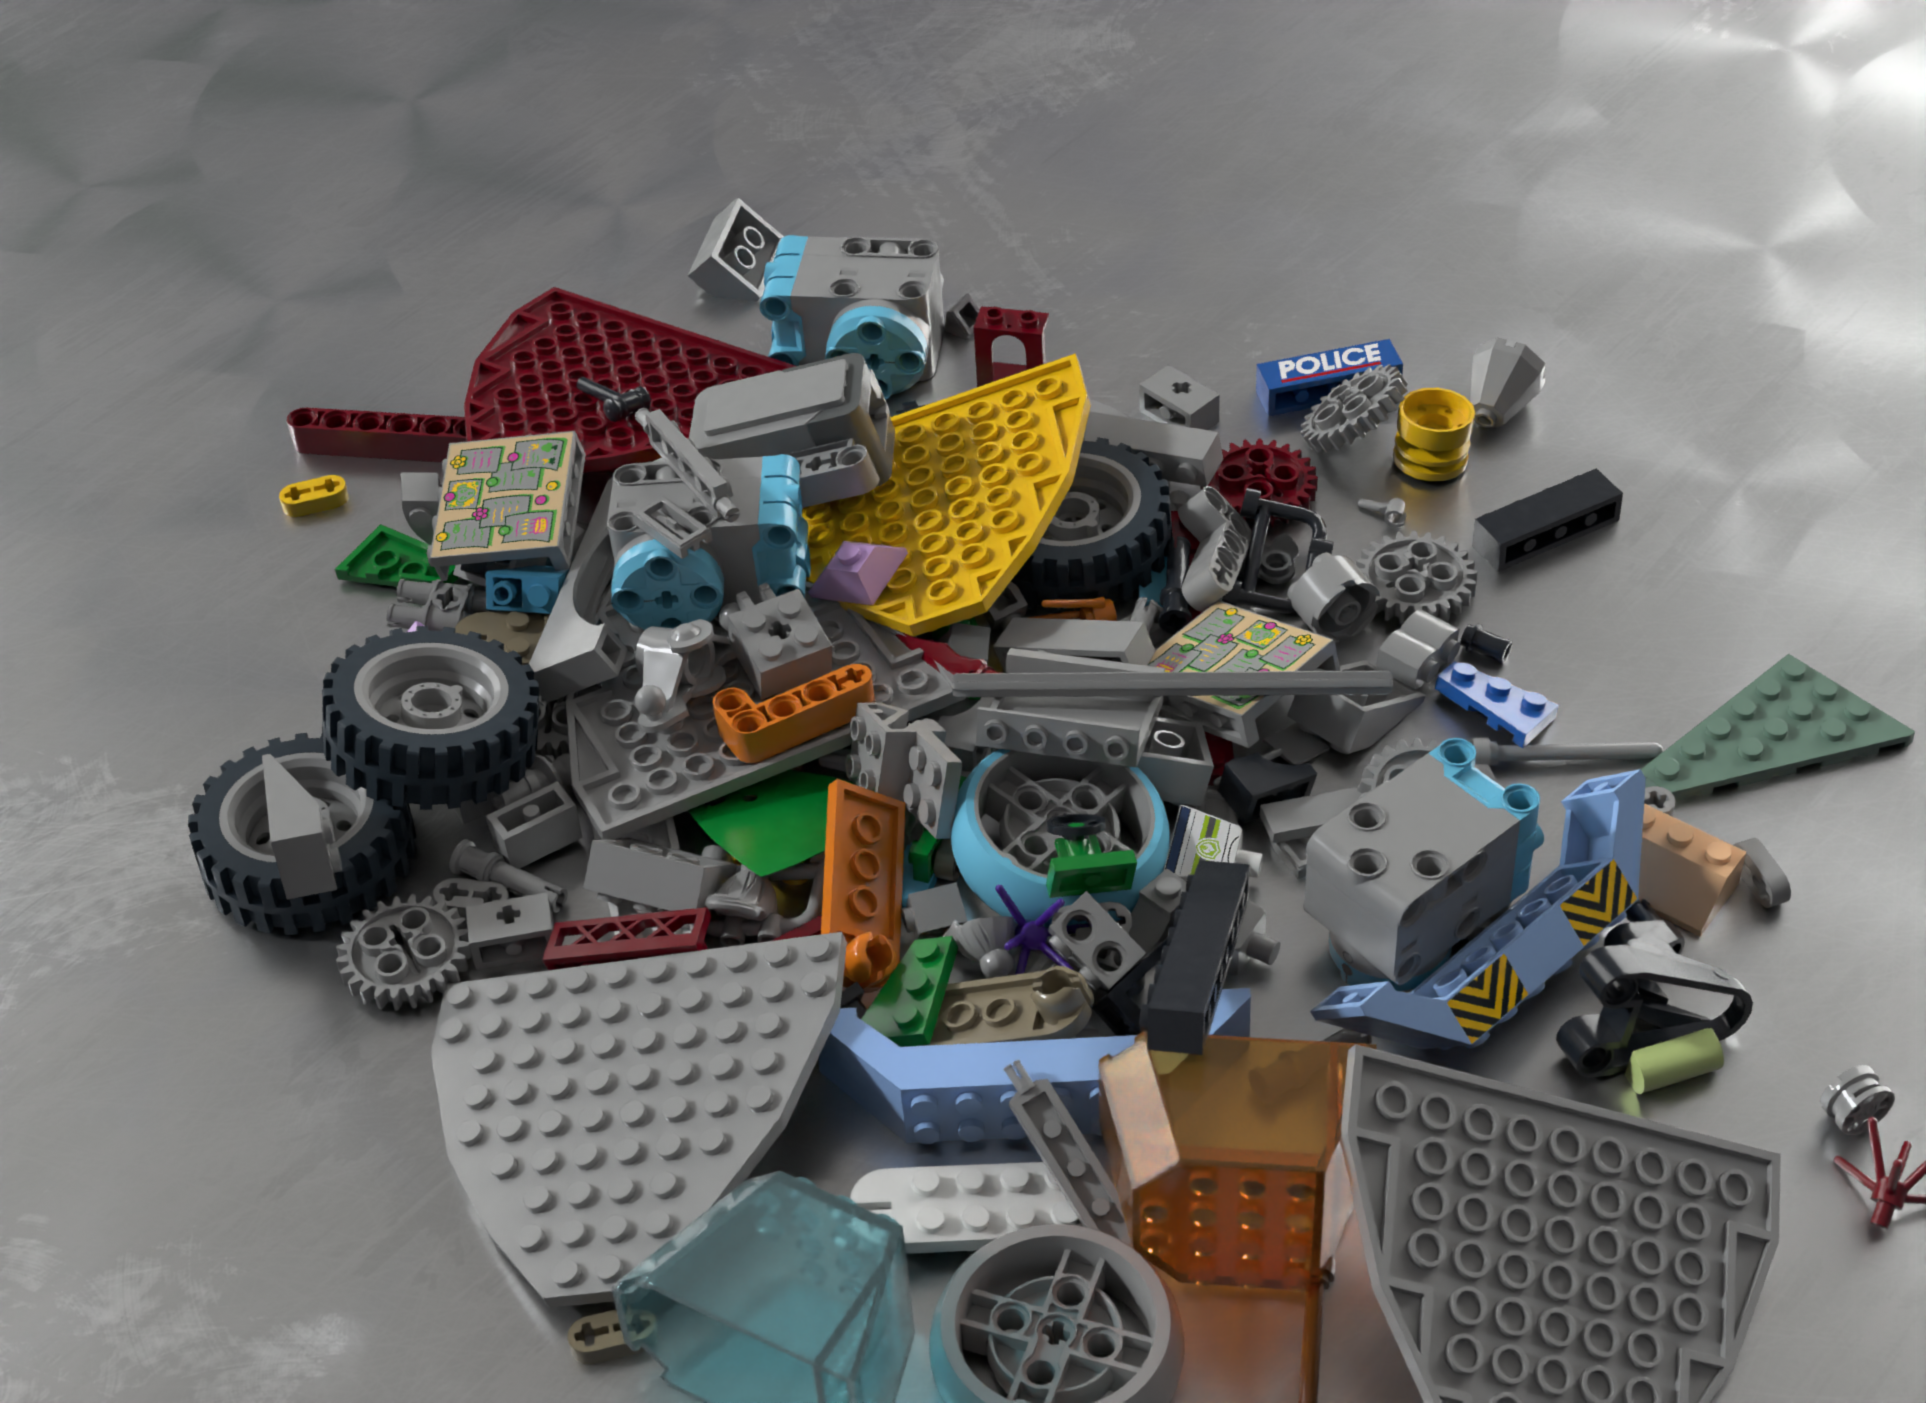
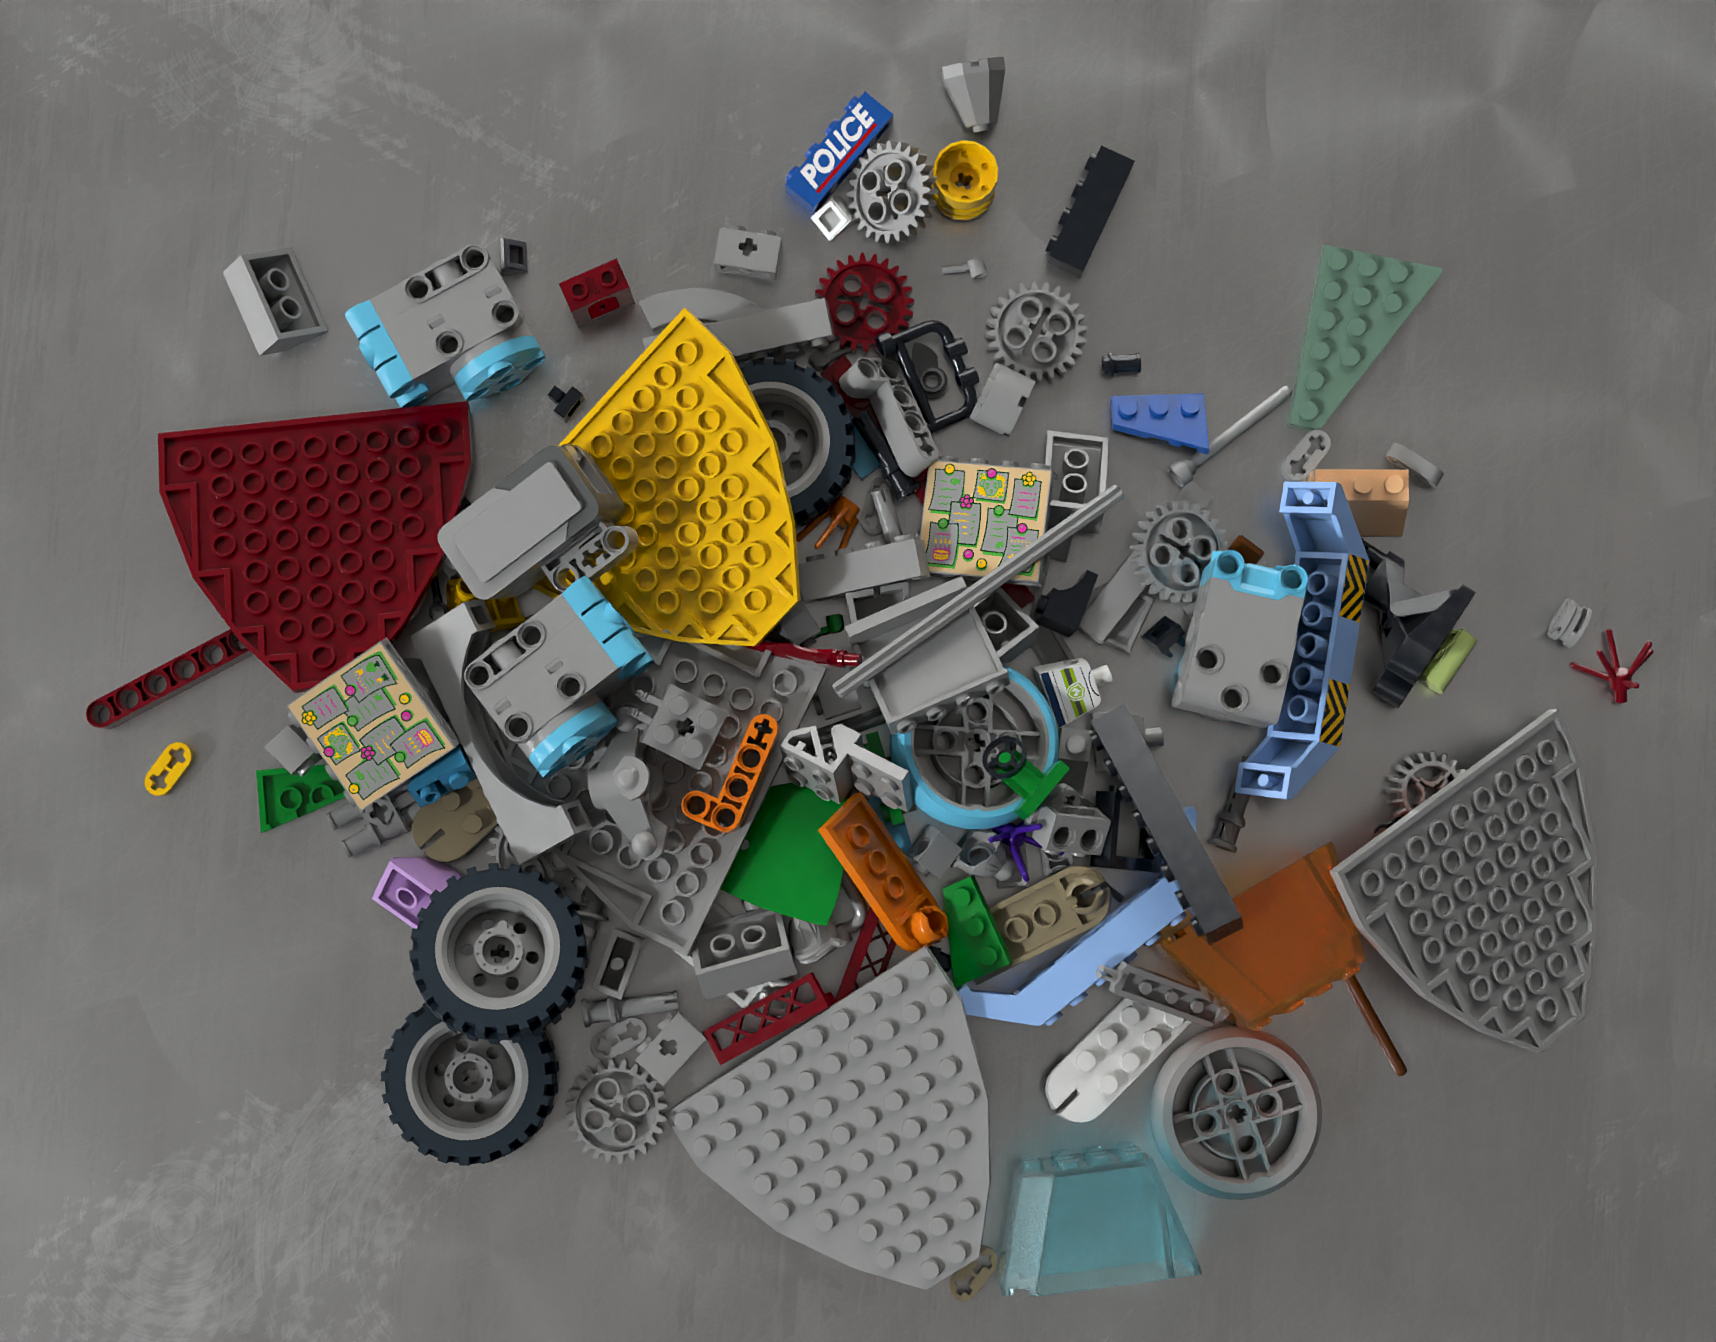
camera: 45 degrees left, 40 degrees up
light grey slope [262,754,342,899] -> none
black piece [576,377,651,422] -> none
light grey tile [633,496,713,559] -> none
light grey plate [635,408,740,523] -> none
lavender slope [808,541,908,606] -> none
light grey brick [1376,609,1460,689] -> none
none -> white slope [811,196,856,241]

